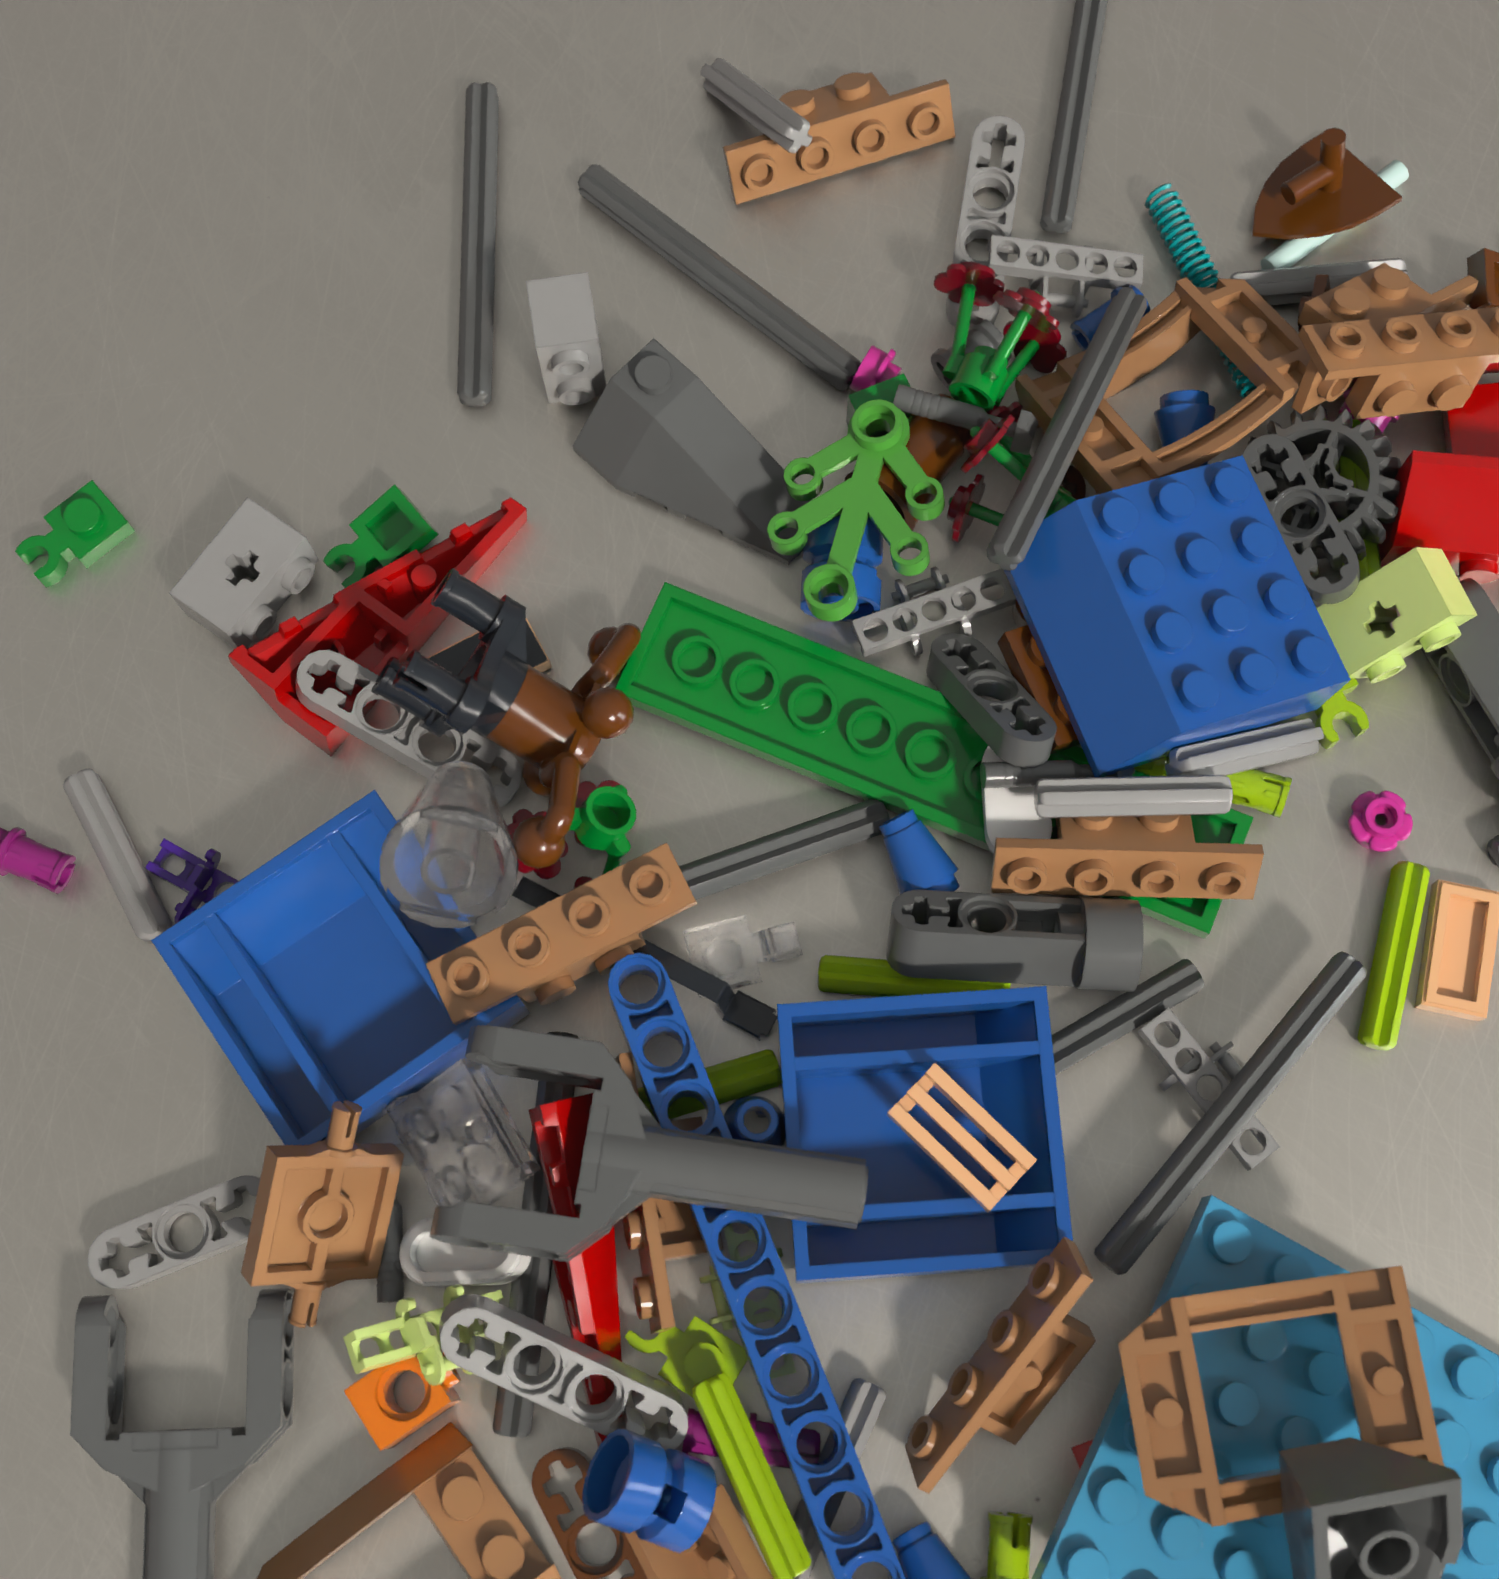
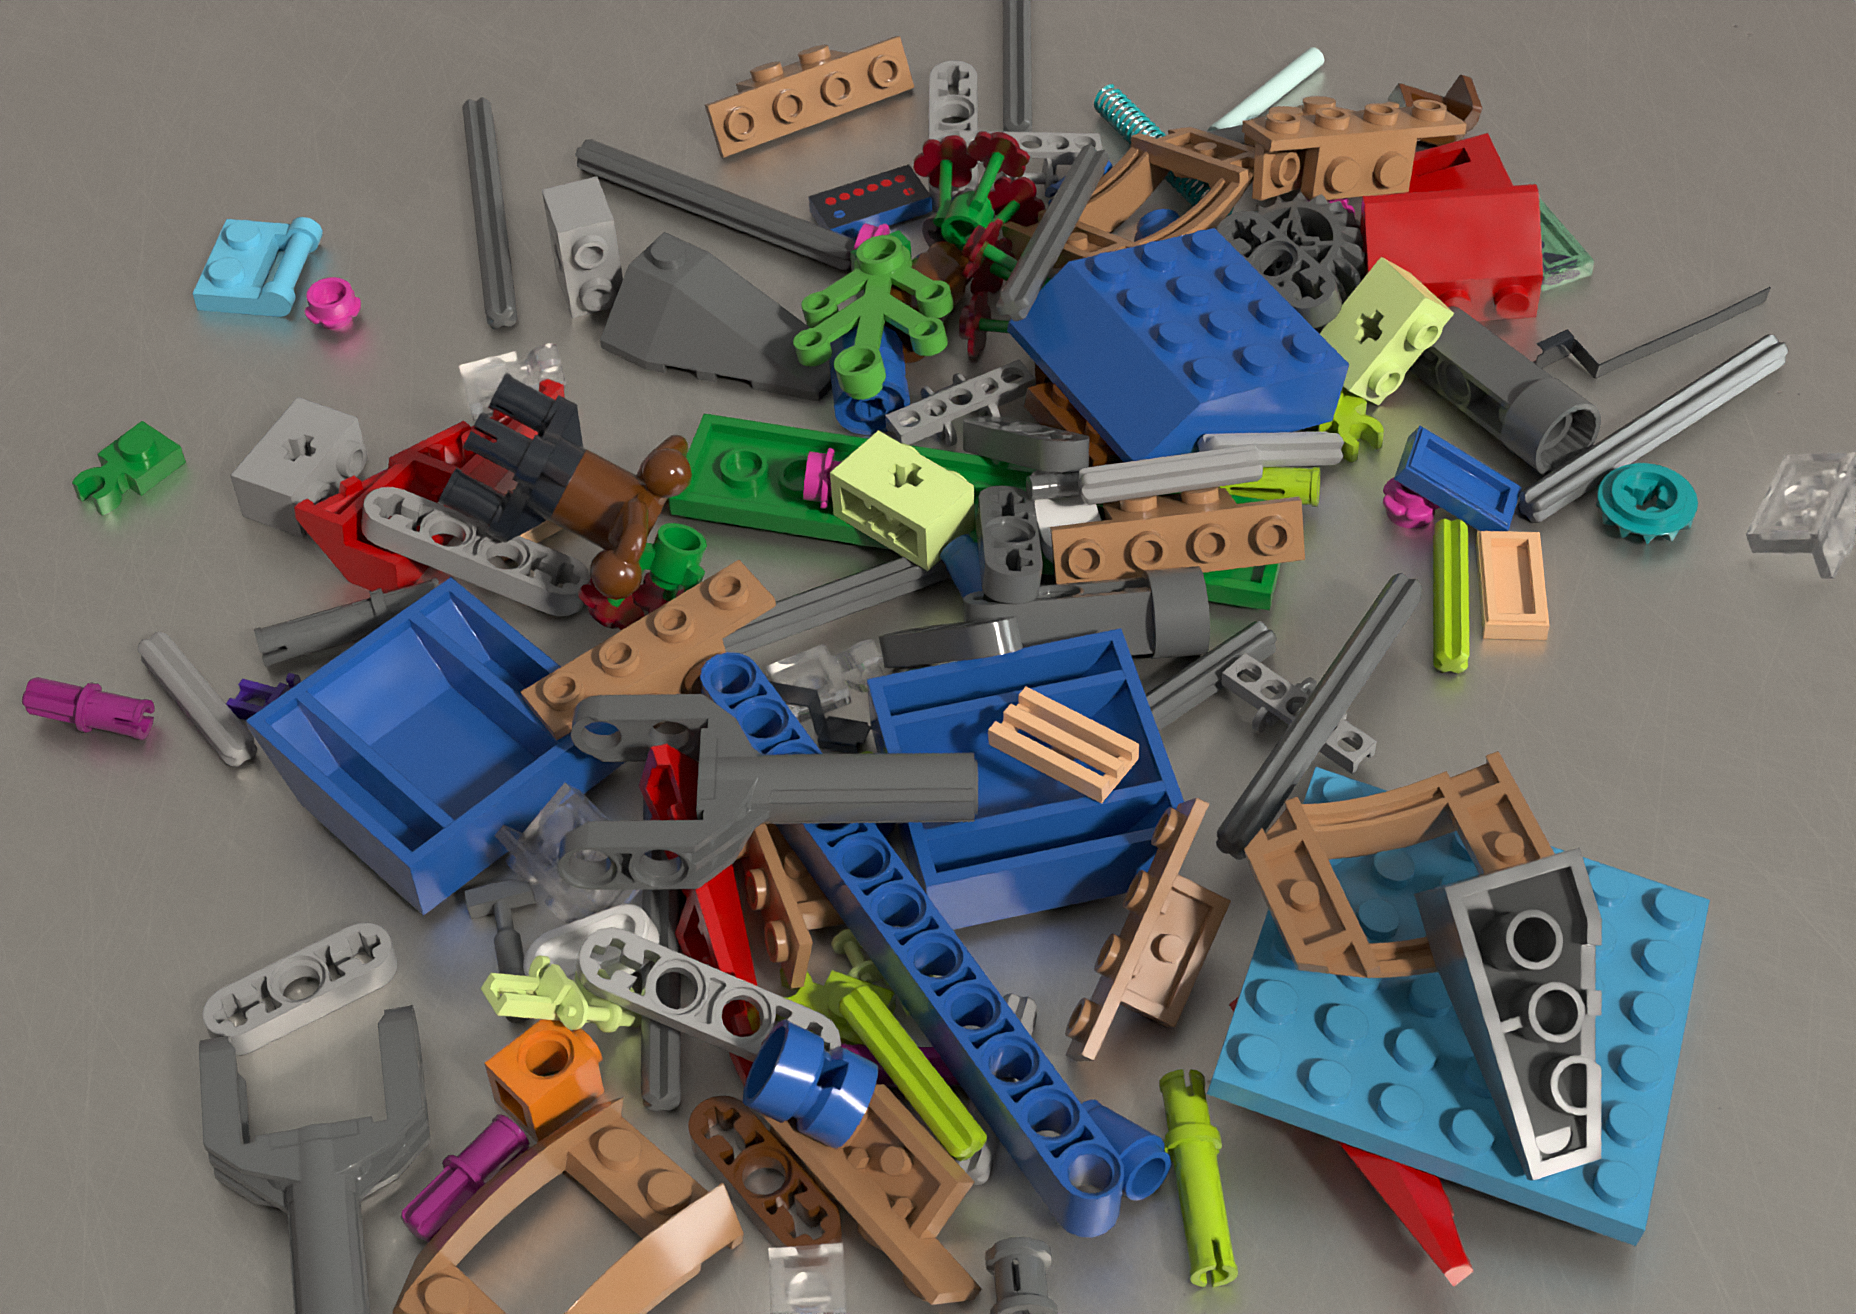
camera: 10 degrees left, 25 degrees down
medium nougat plate [241,1101,404,1328] -> none
green plate [323,484,439,588] -> none
clear cone [380,761,518,928] -> none
light grey axle [701,58,812,153] -> none
dark grey piece [893,384,1039,455] -> none
reddish brown shield [1253,128,1402,240] -> none
none -> medium azure plate [192,217,323,317]
none -> dark grey pin [254,577,440,668]
none -> dark pink plate [305,277,361,329]
none -> magenta axle [400,1114,530,1242]
none -> clear plate [459,343,567,421]
none -> dark pink plate [803,448,842,509]
none -> black tile [808,164,932,238]
none -> yellowish green brick [830,430,975,571]
none -> dark grey beam [878,616,1023,668]
none -> dark grey beam [976,486,1043,604]
none -> blue tile [1394,426,1522,531]

